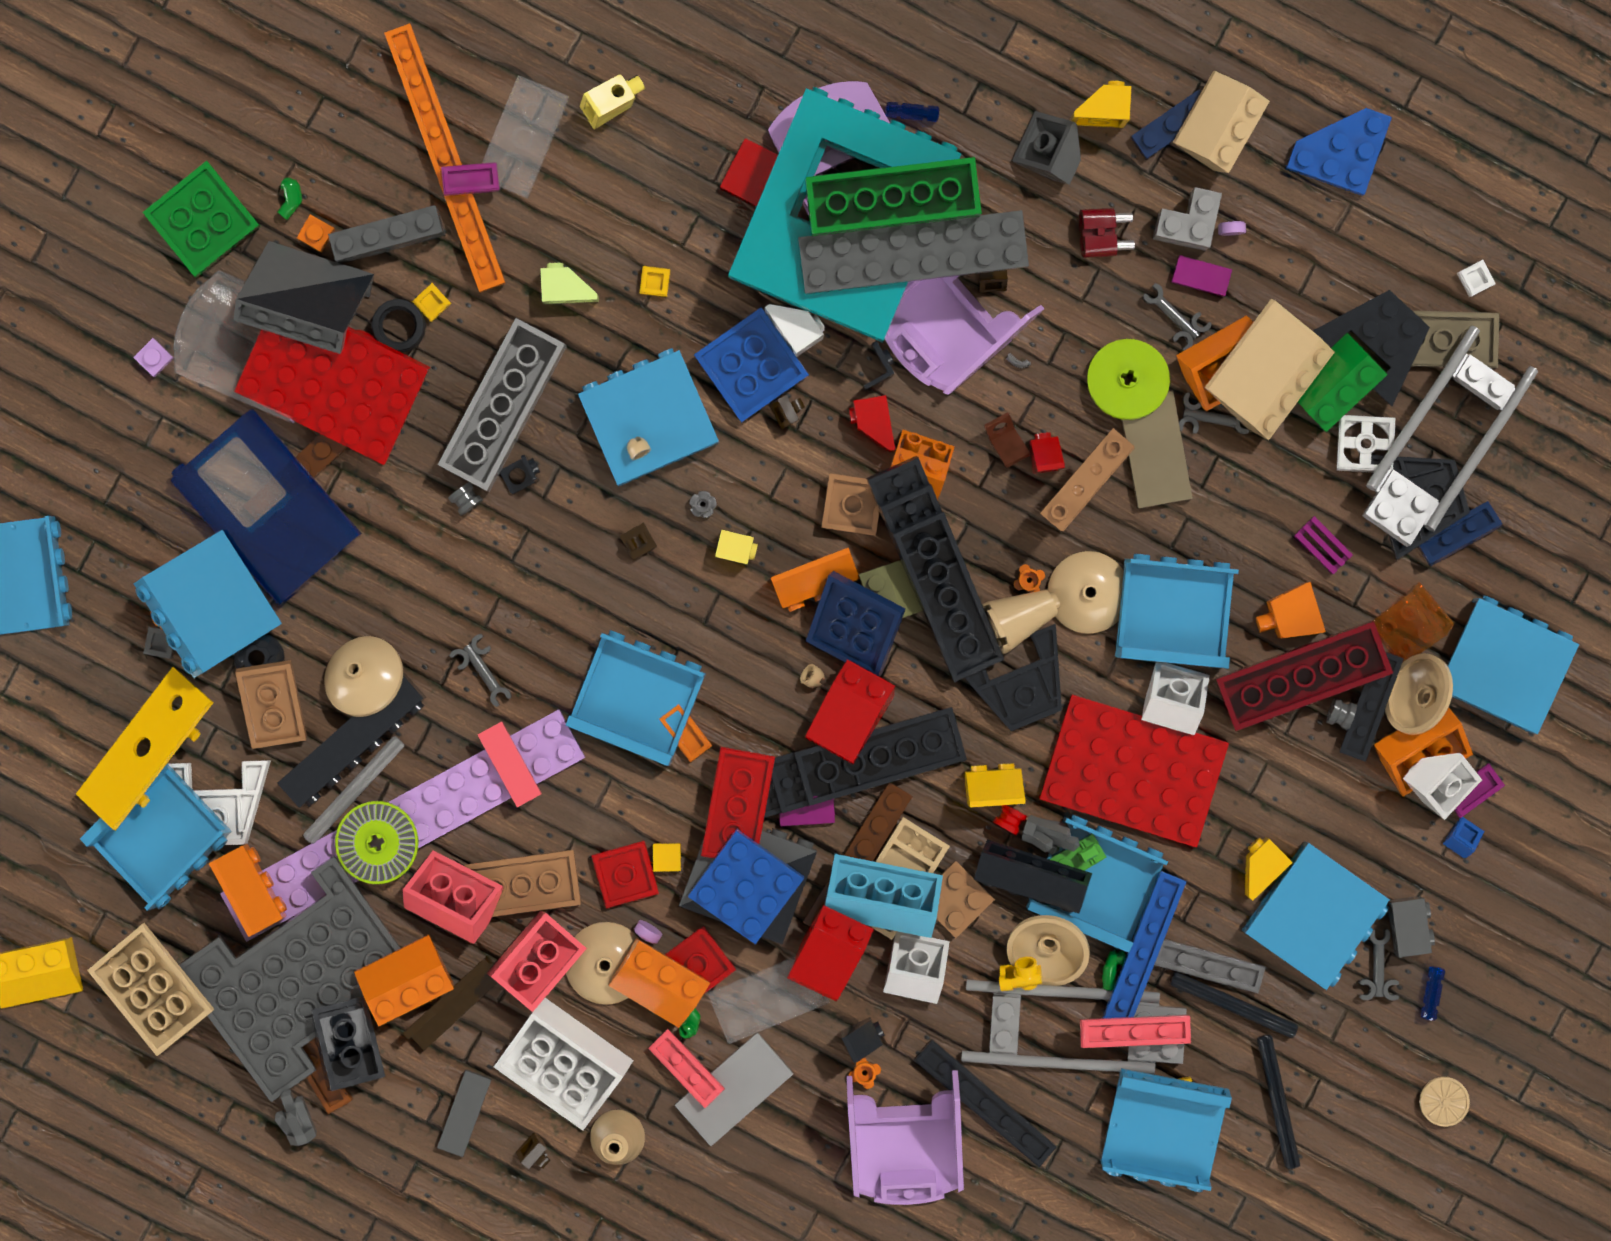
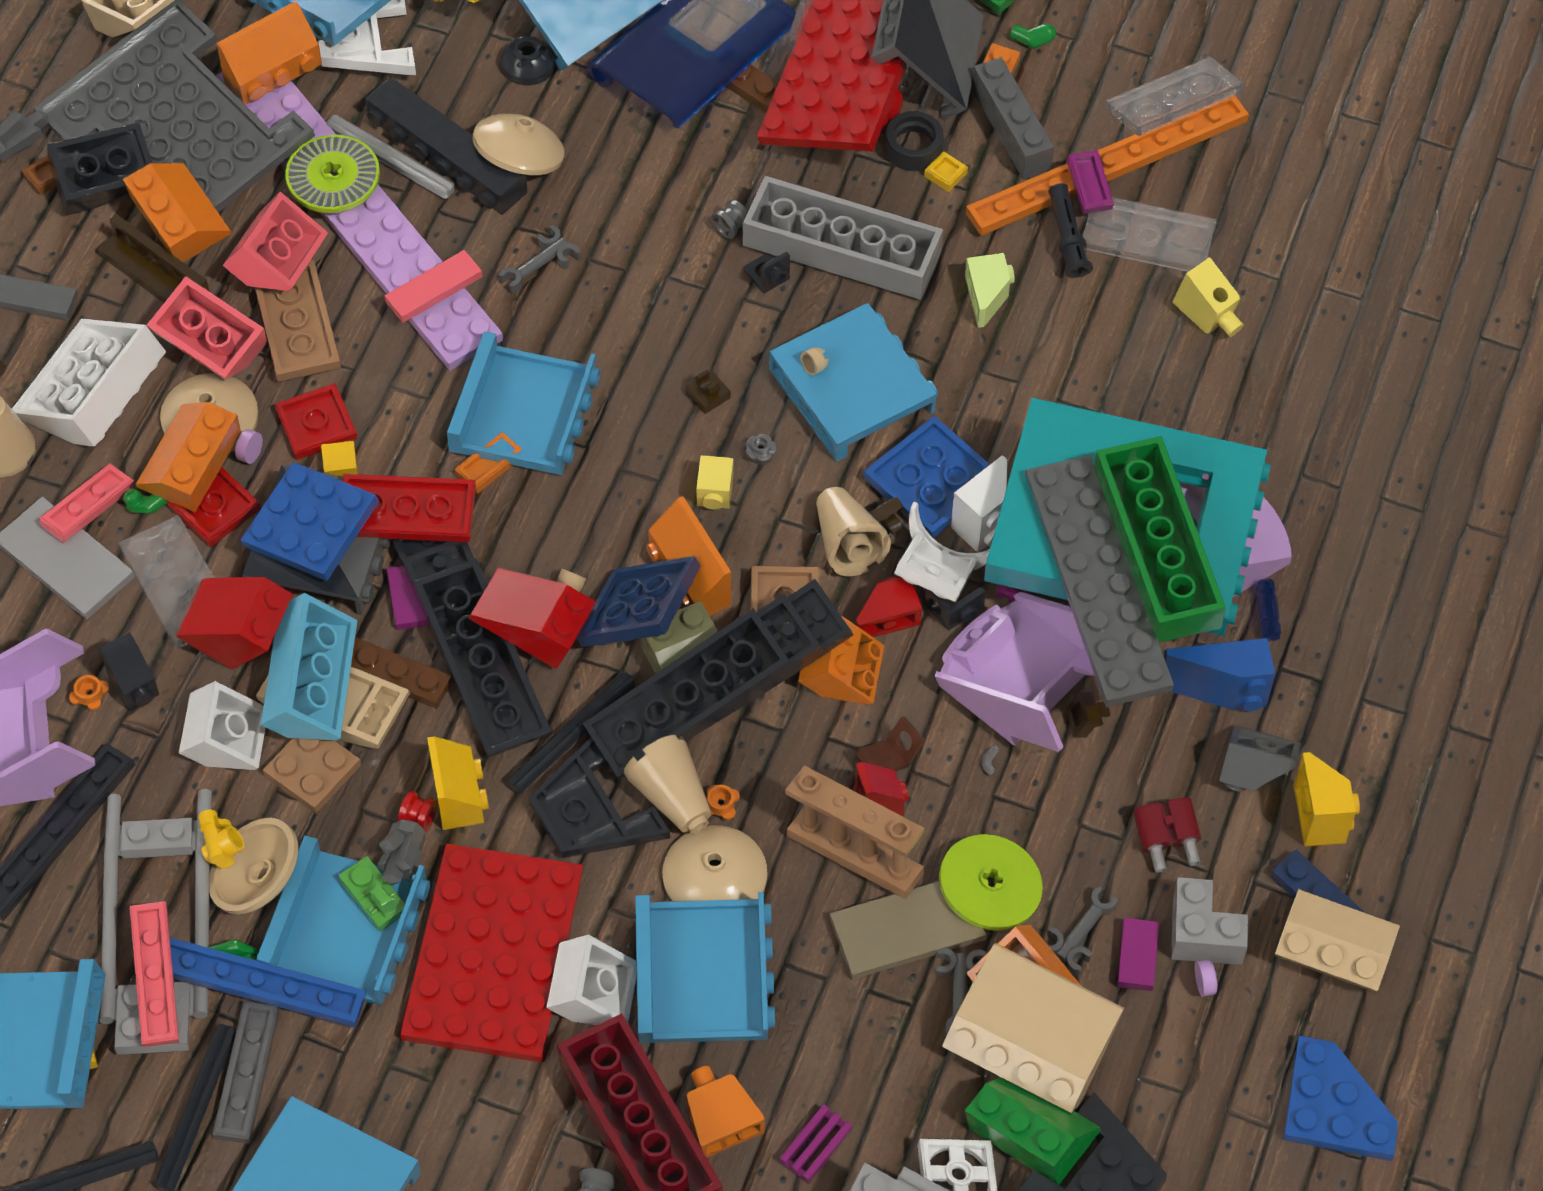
camera: 80 degrees right, 30 degrees down
medium nougat plate [235,660,307,749] -> none
yellow tile [640,266,670,297] -> none
black brick [974,839,1092,914] -> none
yellow slope [1245,837,1292,901] -> none
none -> black axle [507,671,635,794]
none -> tan cone [816,487,891,577]
none -> white piece [894,502,990,602]
none -> black pin [1048,183,1093,278]
none -> clear tile [1106,57,1244,136]
none -> blue slope [1164,638,1275,711]

